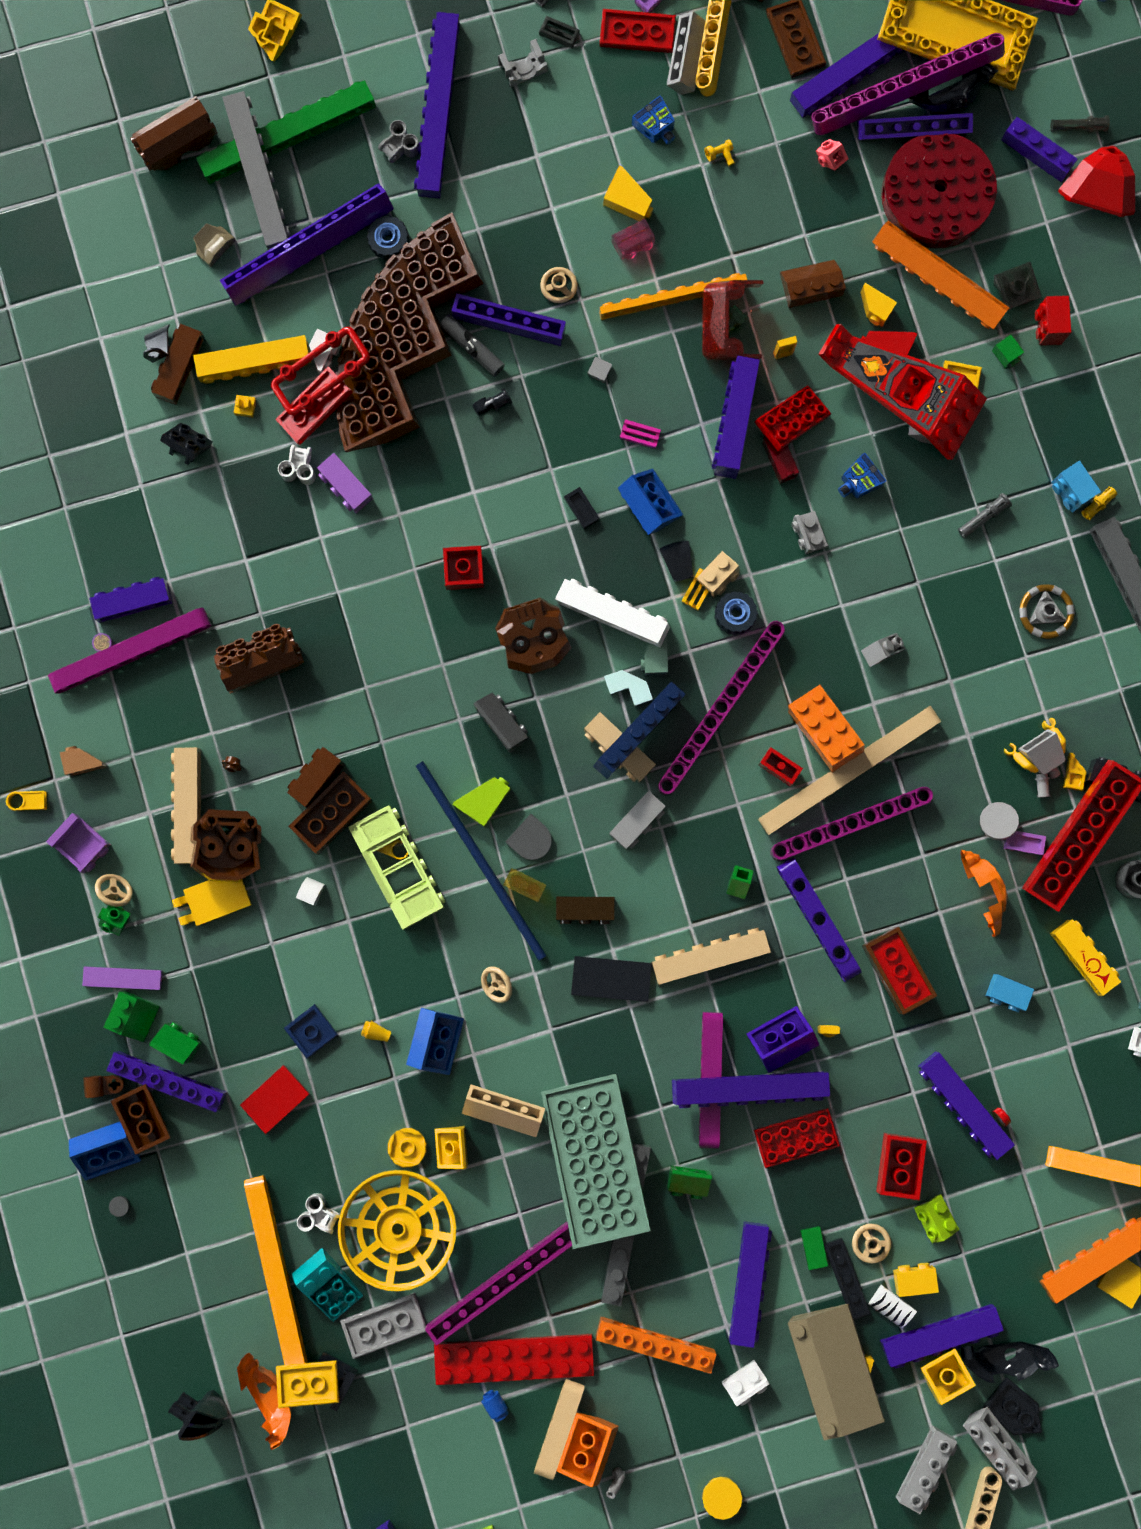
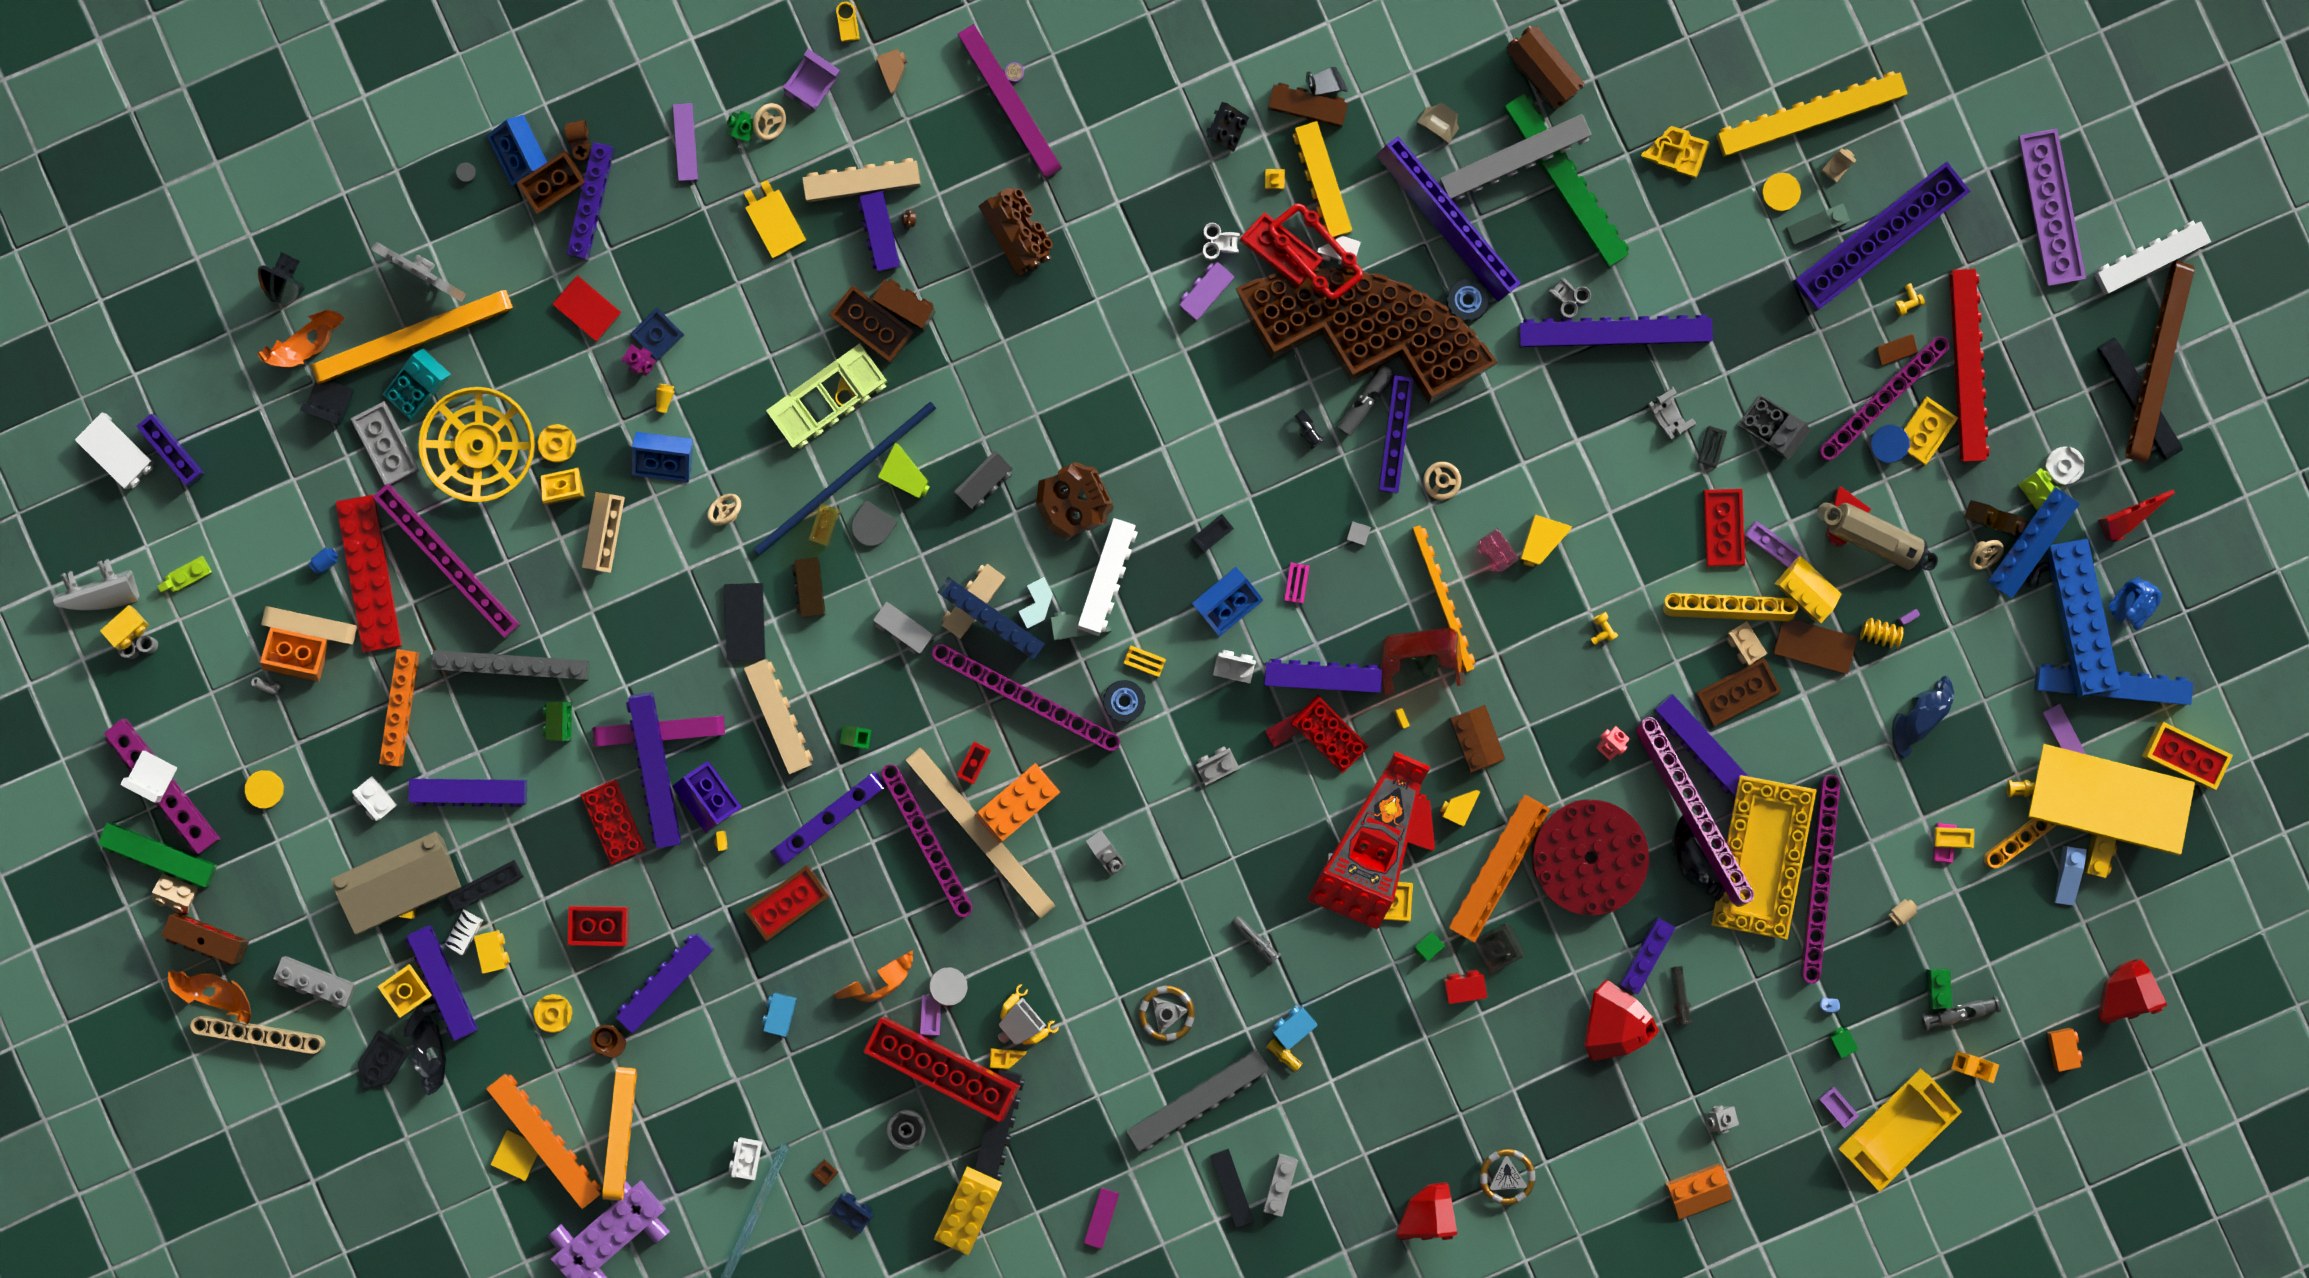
camera: 80 degrees right, 5 degrees up
dark purple brick [89,577,173,623] -> none
green slope [103,991,160,1042] -> none
green slope [149,1022,202,1065] -> none
reddish brown brick [190,809,261,882] -> none
yellow tile [276,1360,339,1408] -> none
white brick [296,877,325,906] -> none
white piece [297,1193,340,1234] -> none
red brick [443,546,484,590] -> none
sand green plate [541,1074,652,1249] -> none
blue torso [632,96,675,145] -> none
black piece [659,541,695,582] -> none
light grey brick [667,11,706,95] -> none
tan bracket [696,551,740,598] -> none
green tile [800,1226,828,1270] -> none
torso [838,453,887,499] -> none
tan piece [852,1224,891,1264] -> none
dark purple brick [857,113,973,140] -> none
lime bracket [914,1194,959,1243] -> none
light grey brick [963,1407,1038,1491] -> none
red tile [992,1107,1011,1127] -> none
light grey pin [1034,773,1050,797] -> none
yellow brick [1050,919,1121,996] -> none
none -> light grey piece [371,241,467,302]
none -> yellow tile [533,994,573,1033]
none -> reddish brown hat [590,1025,626,1058]
none -> magenta brick [621,344,656,377]
none -> dark purple brick [858,191,901,273]
none -> white bracket [1213,650,1256,683]
none -> tan bracket [1726,621,1767,666]

